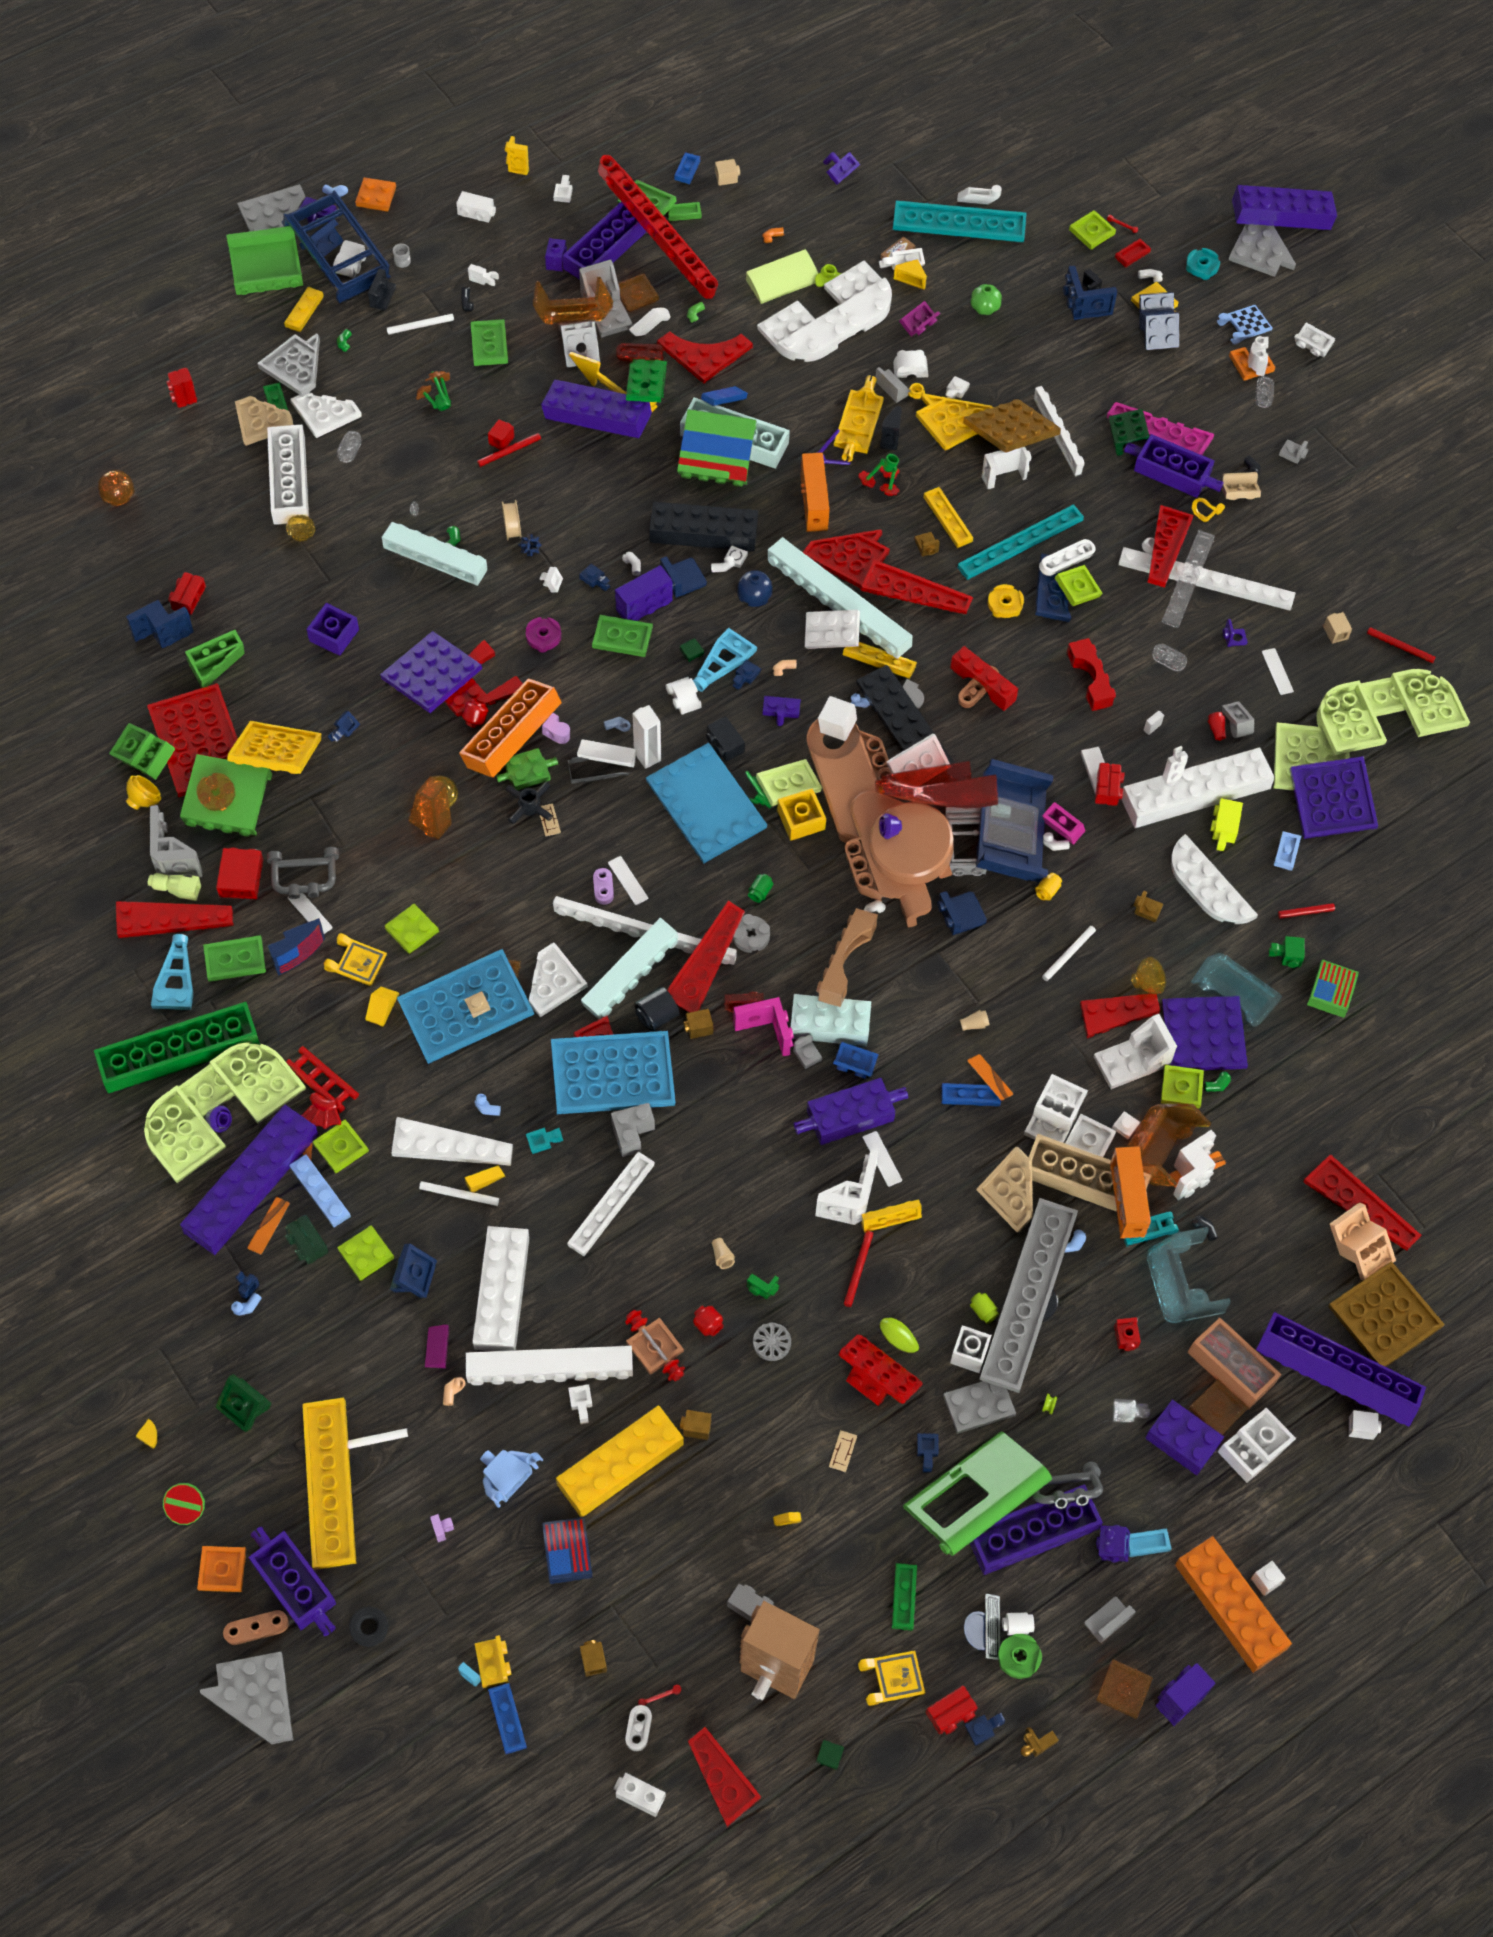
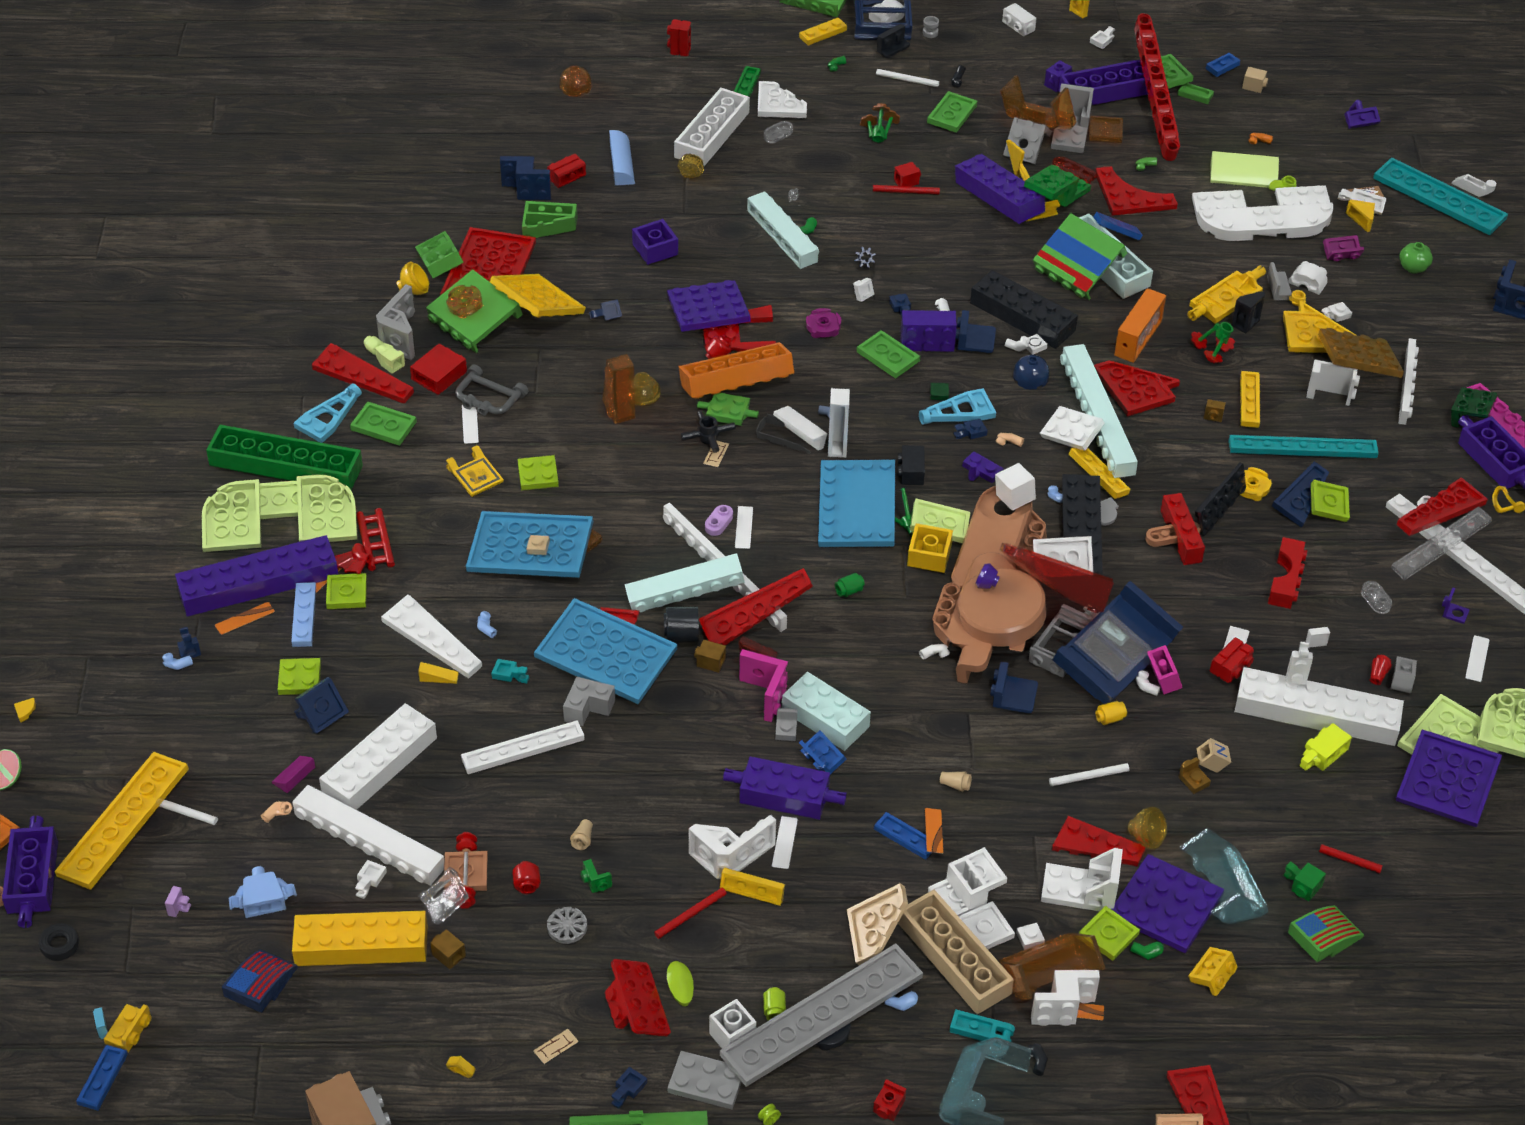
camera: 35 degrees right, 15 degrees down
dark purple cone [206,1106,232,1133] -> none
dark green bracket [215,1374,272,1432] -> none
tan plate [235,396,293,446] -> none
light grey wing [257,333,320,397] -> none
dark blue slope [267,918,325,976] -> none
clear green brick [285,1215,328,1265] -> none
yellow slope [365,987,399,1027] -> none
white bar [420,1181,499,1206] -> none
white plate [468,264,499,286] -> none
tan wheel [502,500,521,541] -> none
white plate [529,943,588,1017] -> none
lavender leg [542,713,570,744] -> none
pearl gold brick [580,1640,607,1677] -> none
white piece [629,308,670,336] -> none
white cylinder [666,677,702,715] -> none
light grey plate [733,914,770,952] -> none
dark purple plant [816,429,851,465] -> none
medium nougat arch [817,908,878,1007] -> none
red wing [861,559,973,615] -> none
white plate [1039,539,1095,576] -> none
orange brick [1110,1147,1151,1238] -> none
white plate [1171,834,1258,924] -> none
light blue plate [1274,831,1301,871] -> none
none -> clear plate [419,867,469,925]
none -> light blue brick [609,130,635,185]
none -> yellow bracket [1189,947,1237,996]
none -> black bracket [1195,462,1246,536]
none -> tan brick [1196,738,1231,773]

